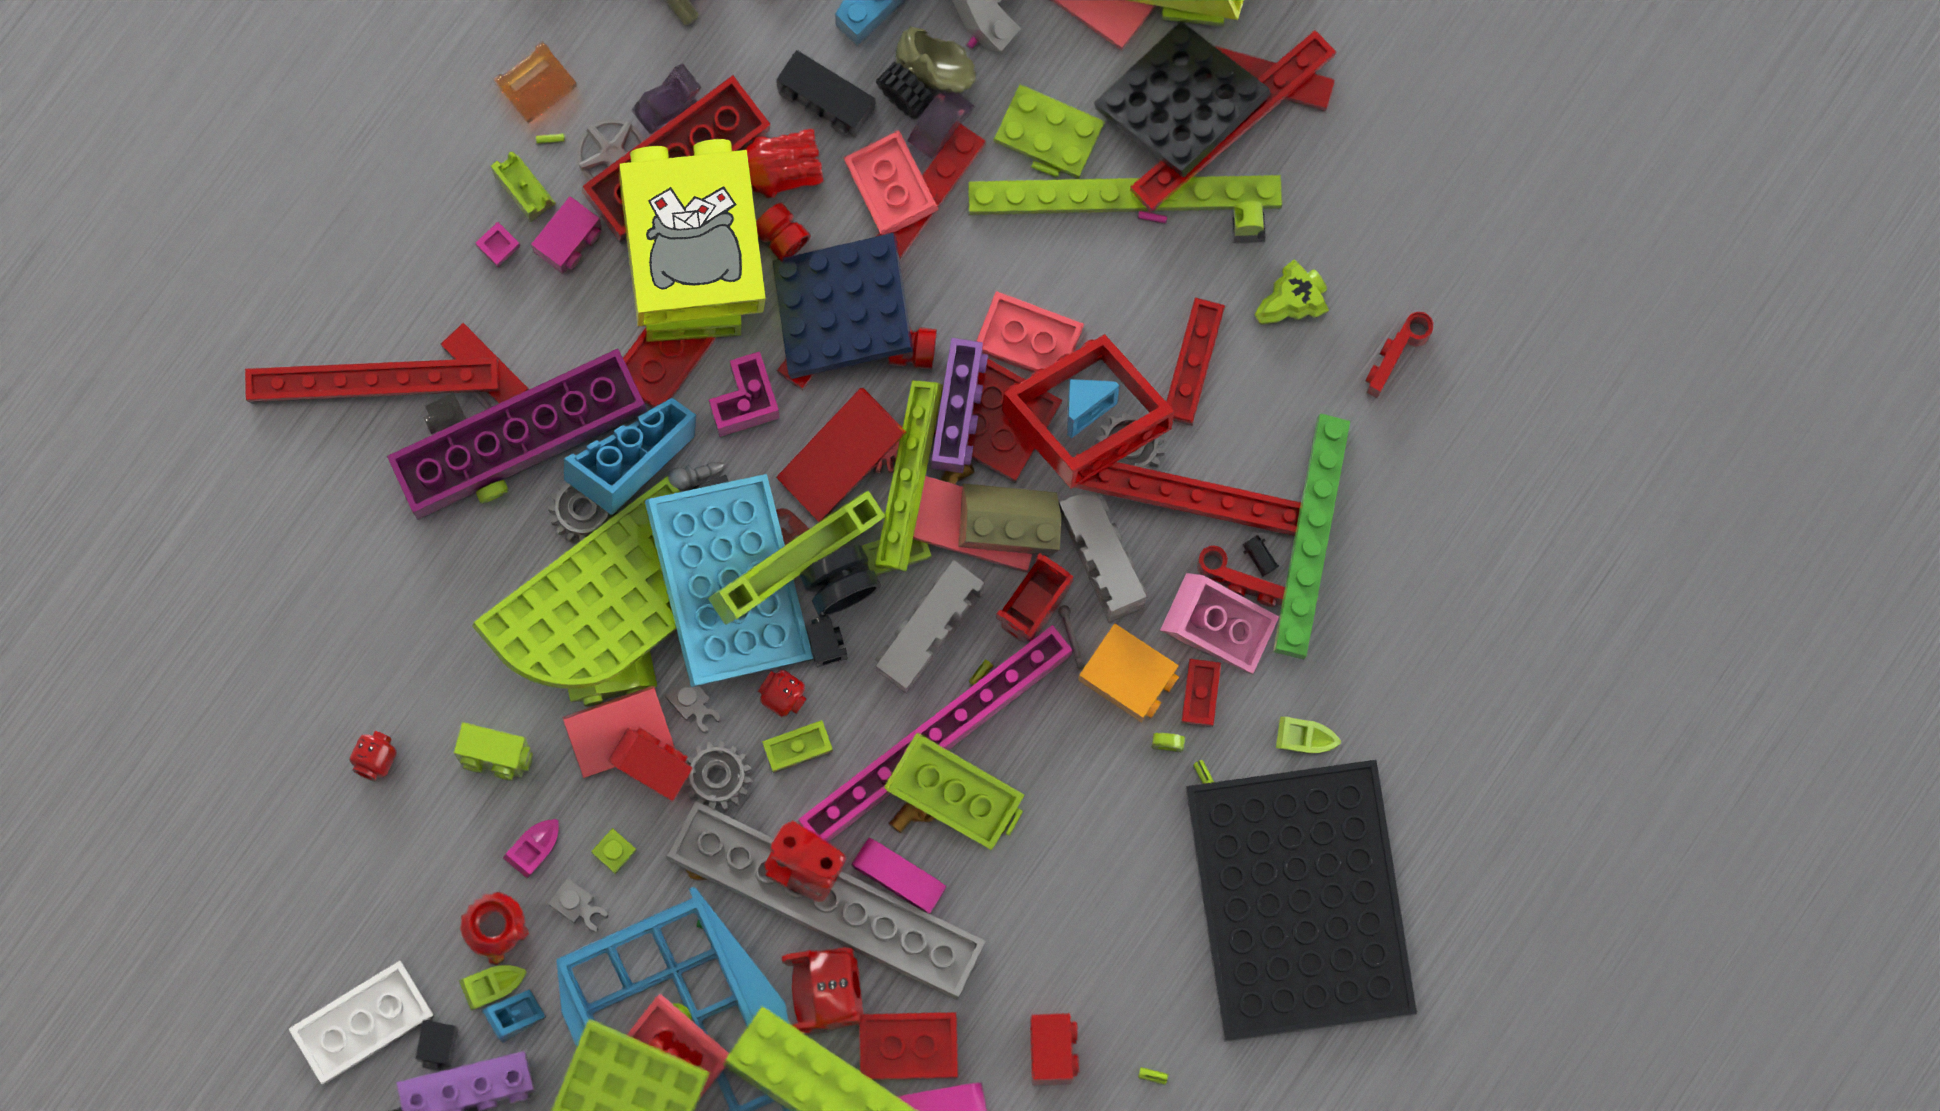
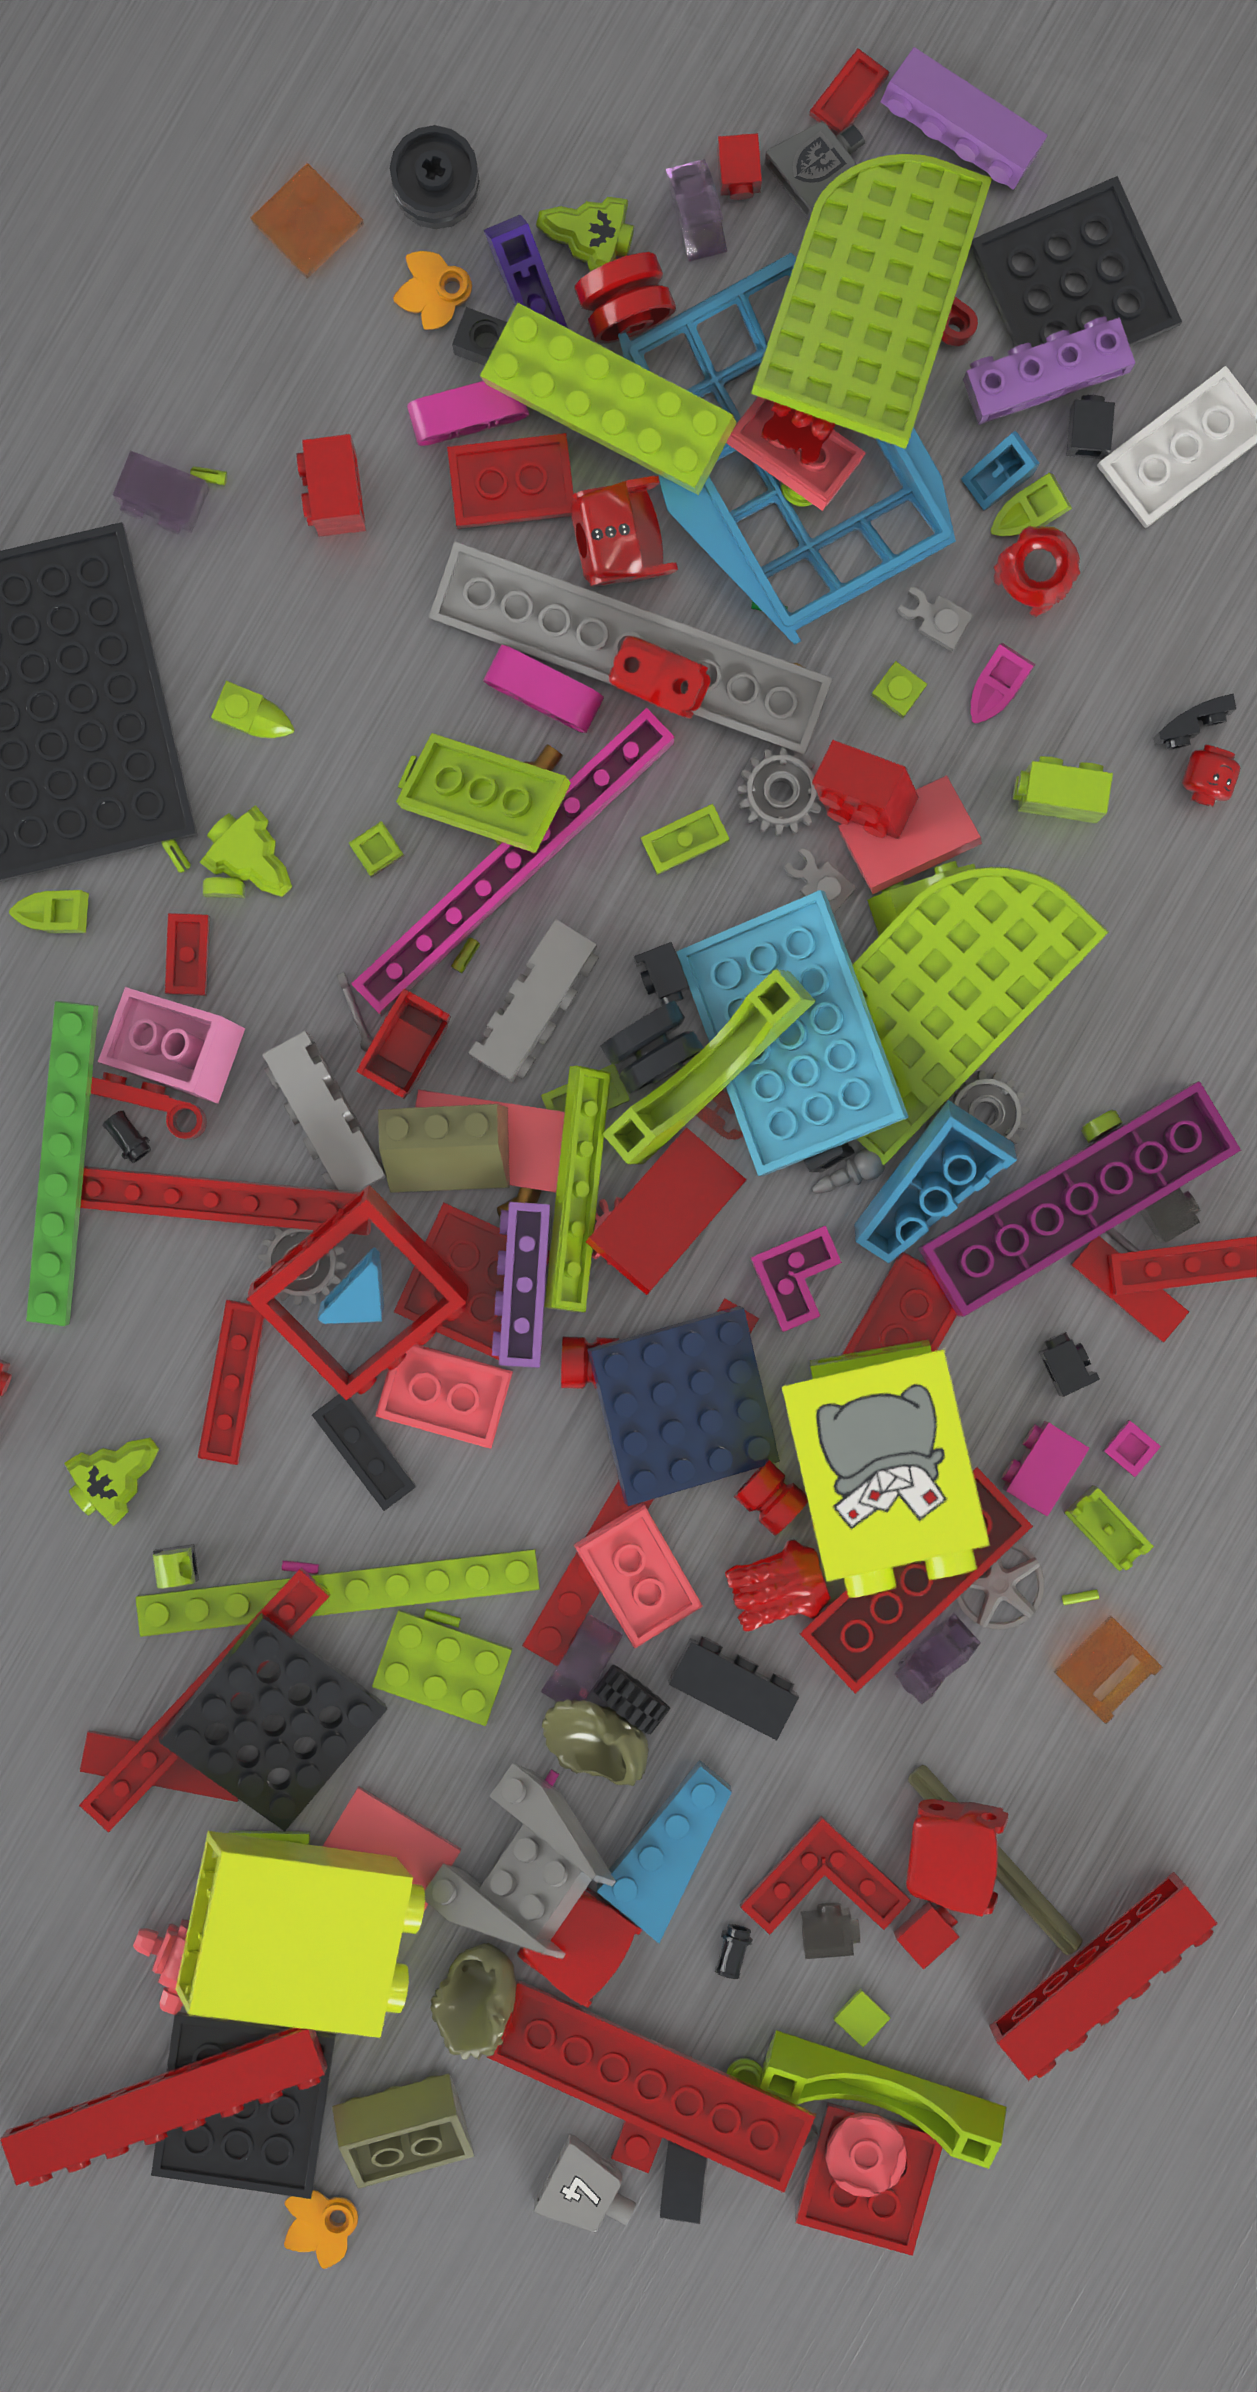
camera: 175 degrees right, 10 degrees up
red head [758,670,807,717] -> none
light orange brick [1078,623,1179,723] -> none
none -> clear purple brick [113,450,210,534]
none -> lime rock [200,805,292,897]
none -> lime plate [211,681,295,738]
none -> black plate [312,1394,417,1511]
none -> lime tile [349,821,404,878]
none -> black brick [1038,1332,1100,1397]
none -> black slope [1153,693,1236,750]

